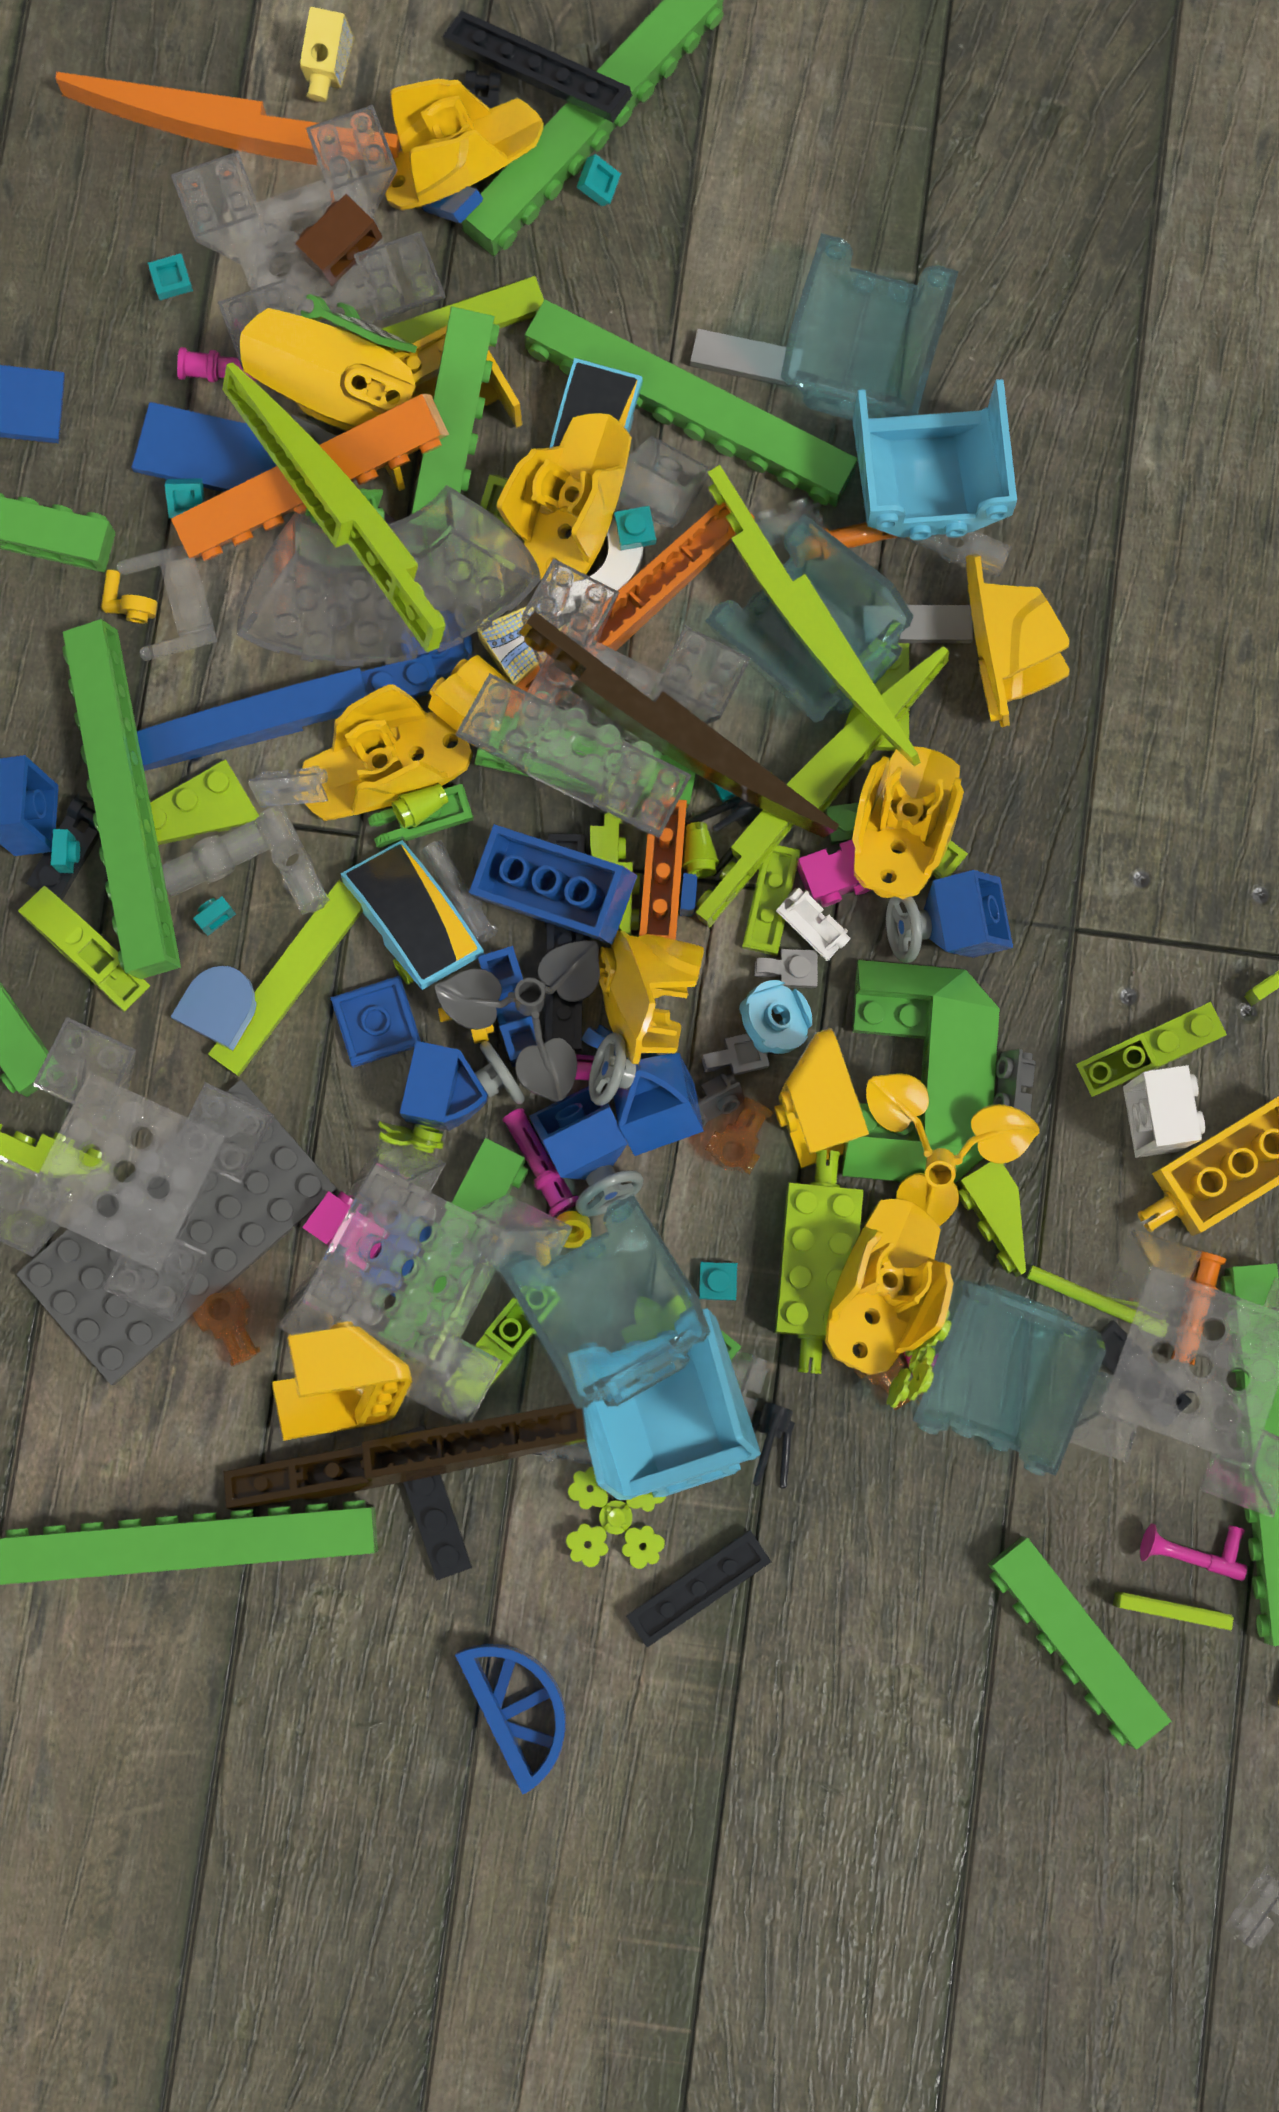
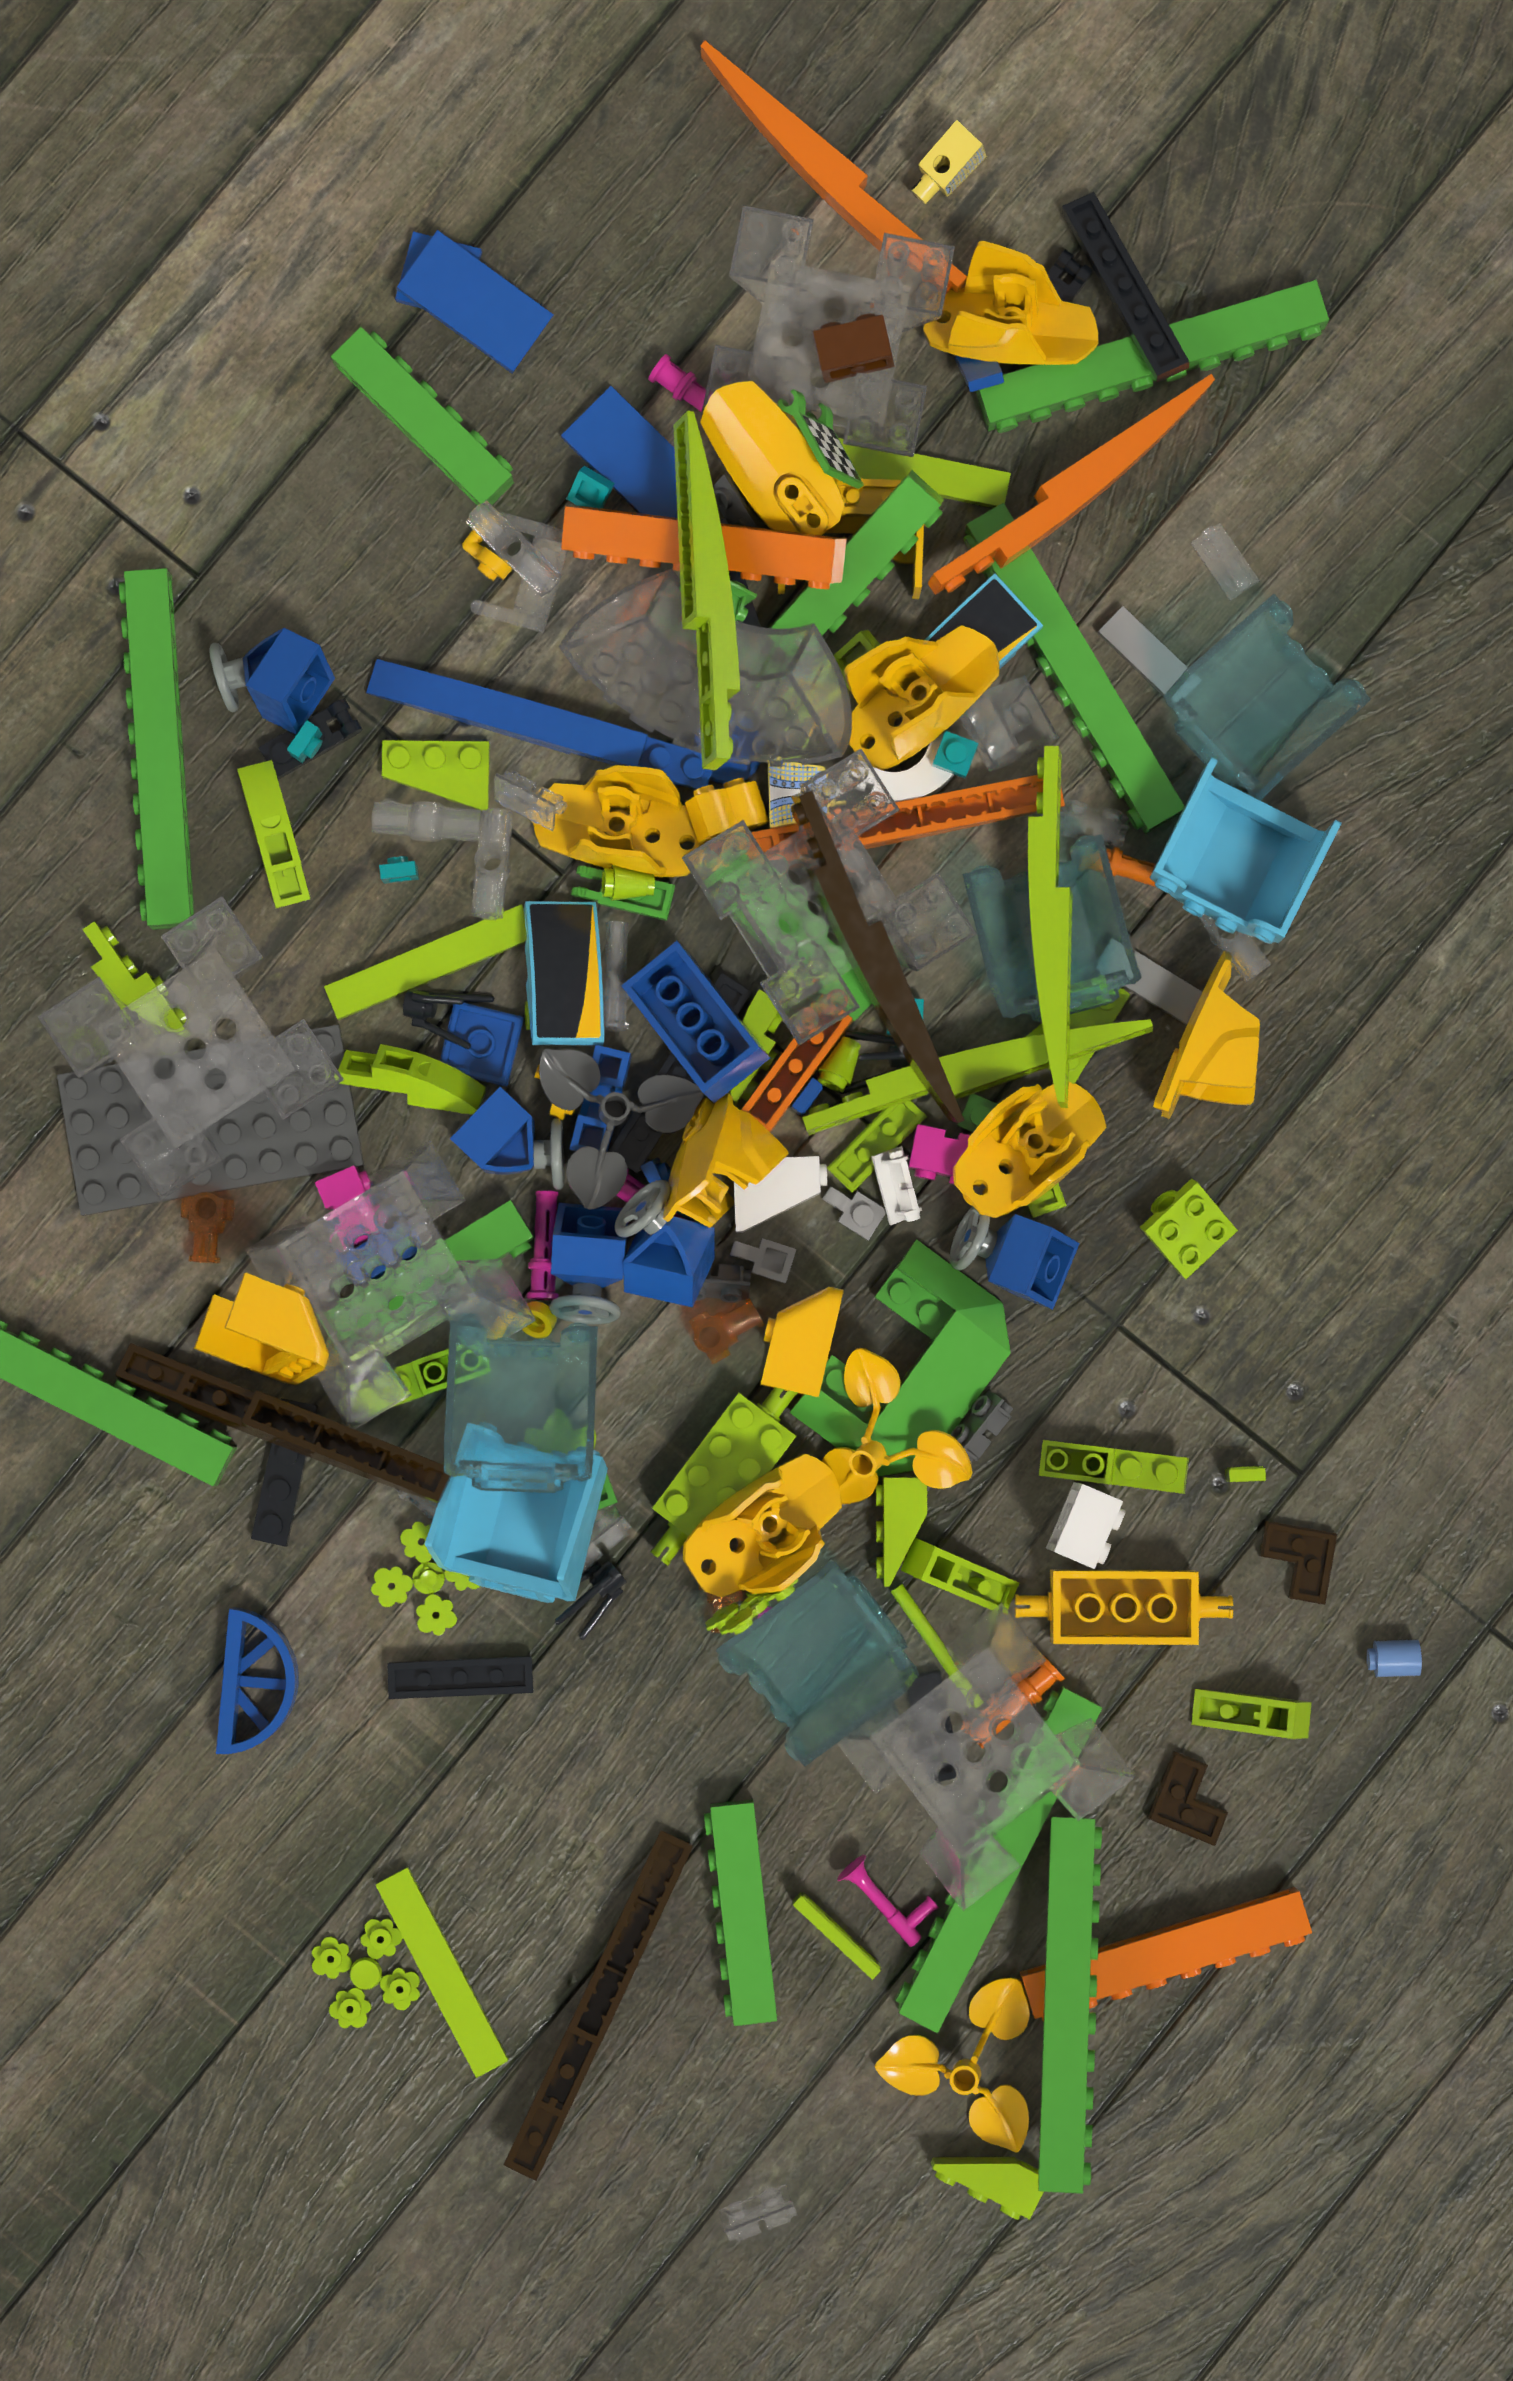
camera: 30 degrees right, 5 degrees up
bright green brick [62,619,181,979] -> none
teal plate [148,253,193,300] -> none
medium blue tile [171,966,256,1051] -> none
lime plate [378,1121,444,1153] -> none
teal plate [576,154,621,207] -> none
teal plate [699,1262,738,1301] -> none
medium azure plate [739,980,812,1054] -> none
none -> lime plant [312,1919,420,2028]
none -> lime slope [337,1044,486,1115]
none -> lime tile [375,1867,509,2078]
none -> black plant [403,989,495,1049]
none -> clear piece [466,500,563,597]
none -> dark brown slope [503,1830,693,2181]
none -> white slope [734,1156,827,1233]
none -> lime slope [901,1537,1019,1616]
none -> orange slope [927,374,1215,595]
none -> lime plate [1139,1178,1238,1279]
none -> clear hinge [1191,523,1260,601]

